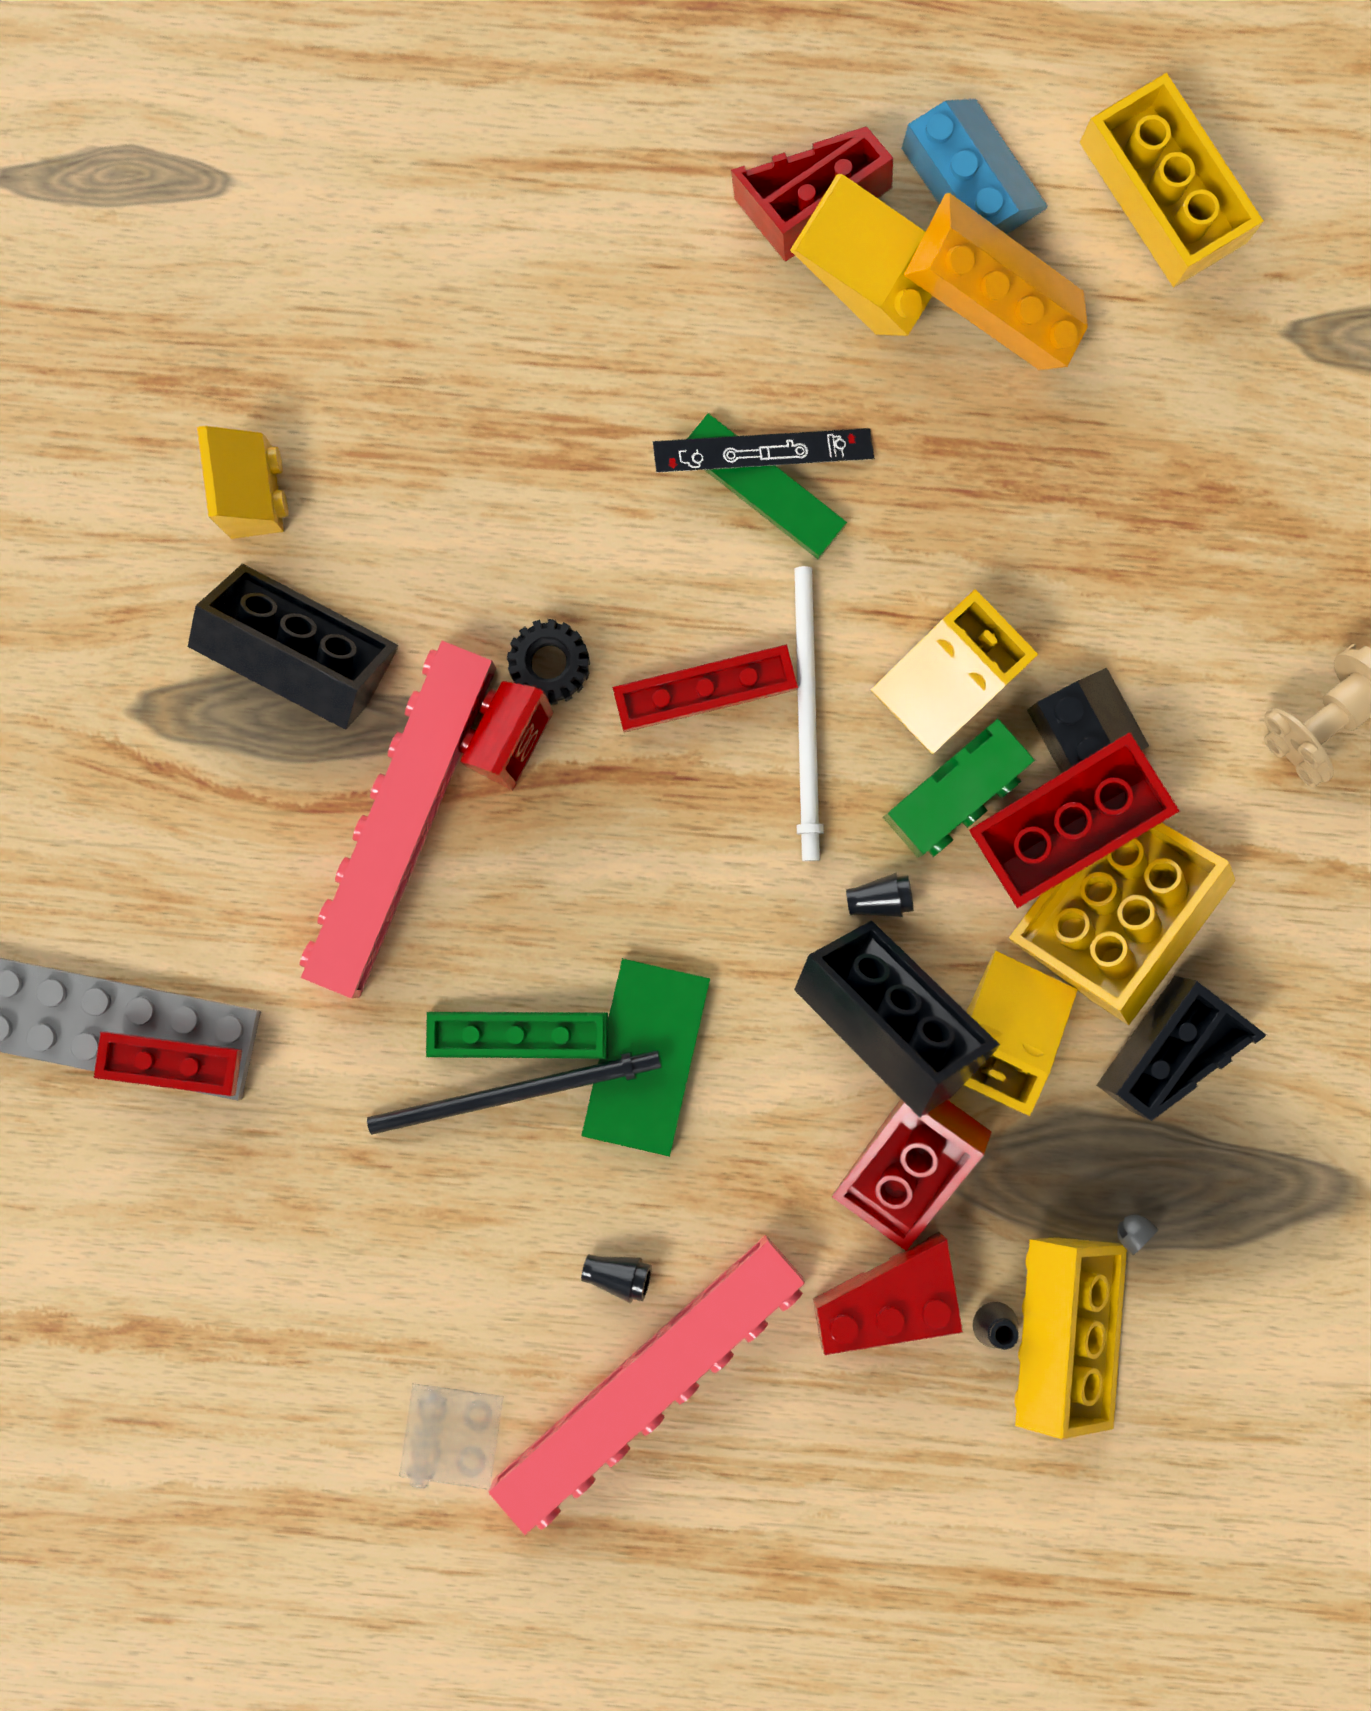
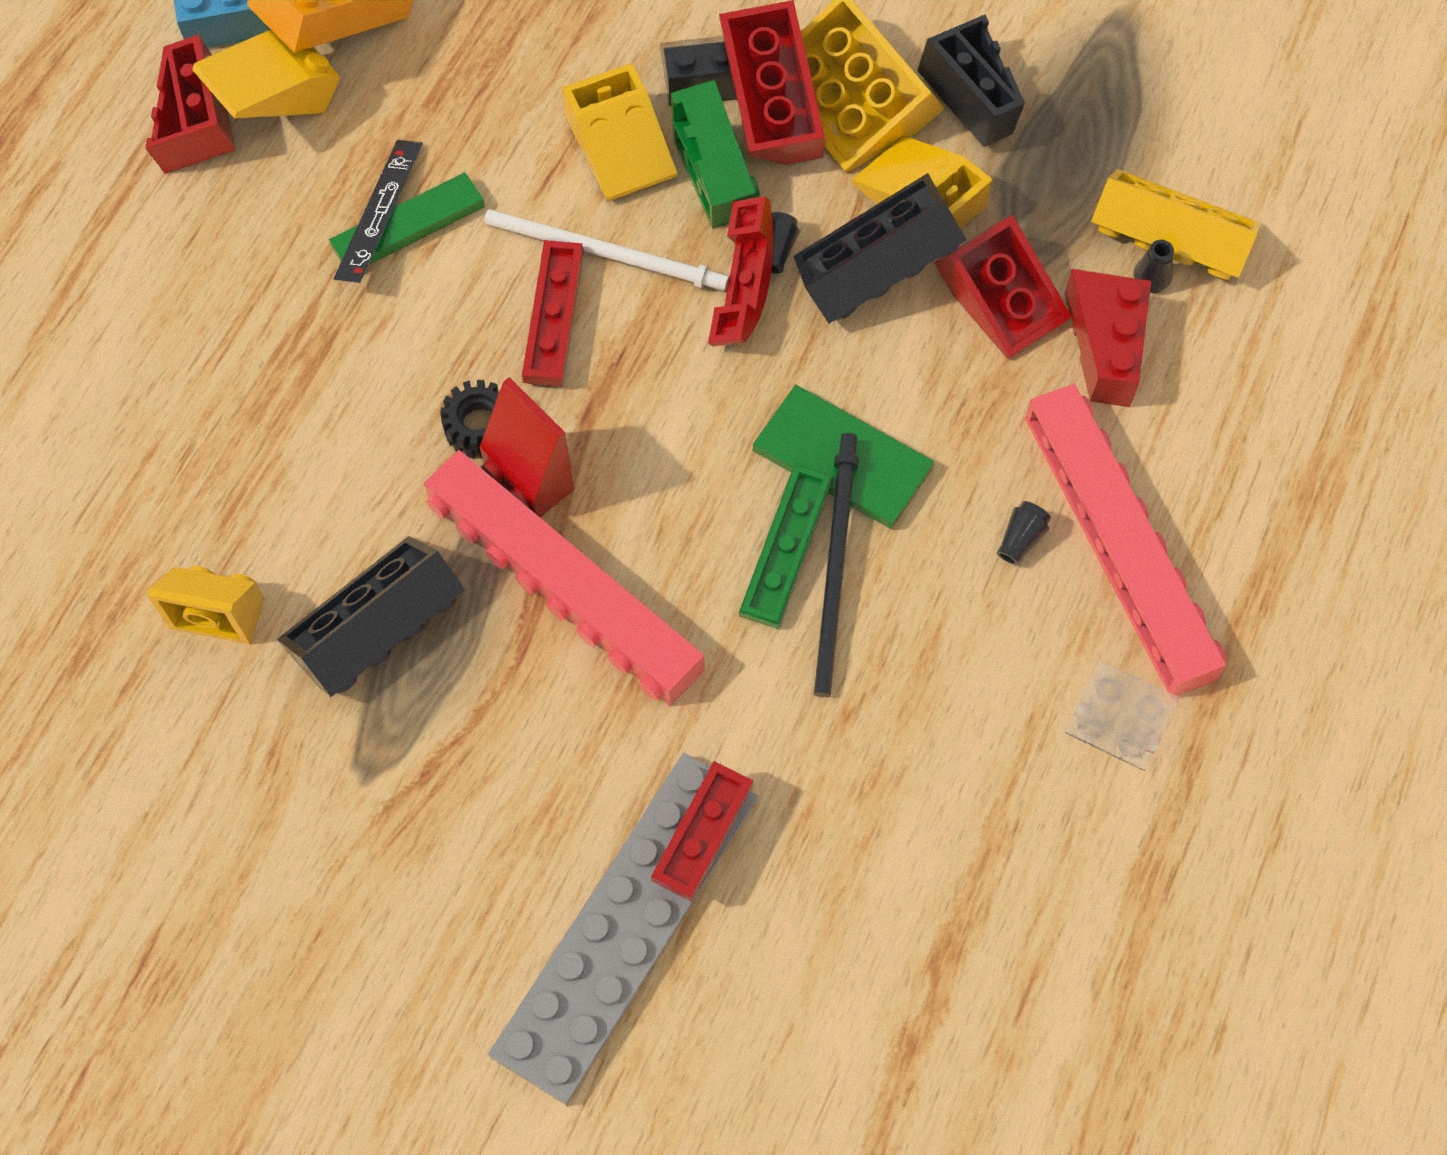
camera: 70 degrees left, 20 degrees down
dark grey hinge [1117,1214,1159,1255] -> none
none -> red slope [708,196,773,347]

